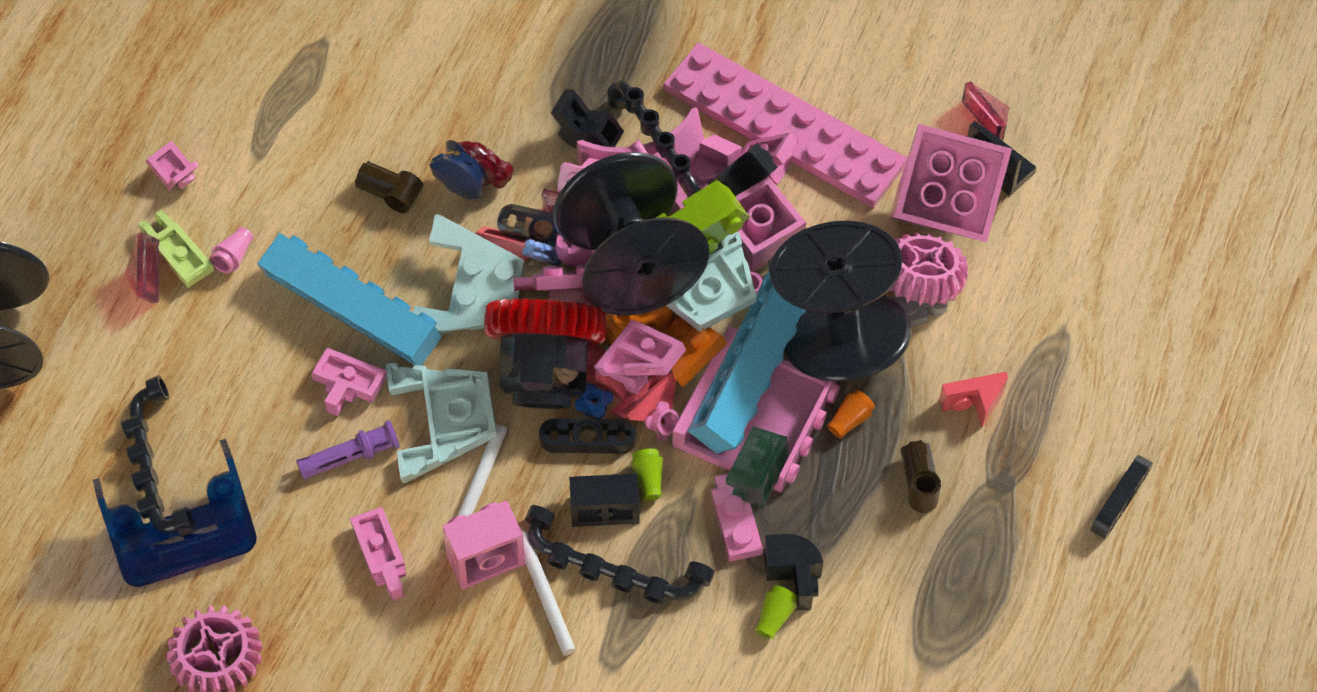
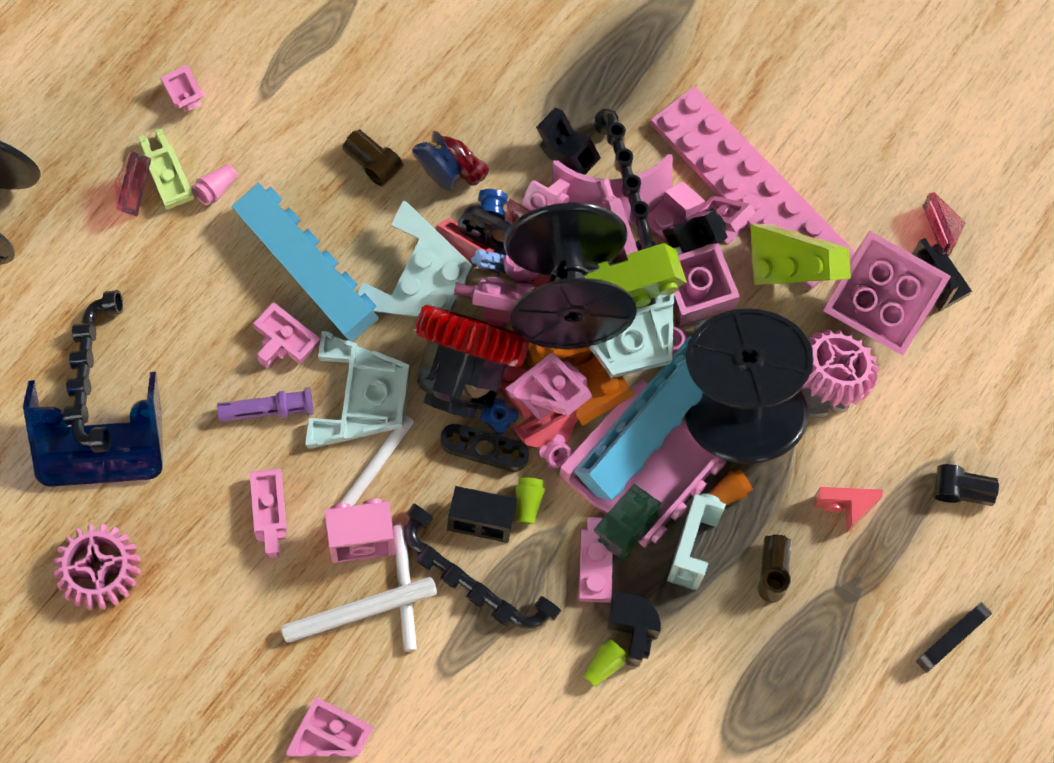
camera: 10 degrees right, 10 degrees up
none -> white axle [281,577,437,643]
none -> blue wheel [478,189,508,220]
none -> light aqua panel [667,493,726,591]
none -> lime wedge [750,224,851,285]
none -> black piece [934,464,999,506]

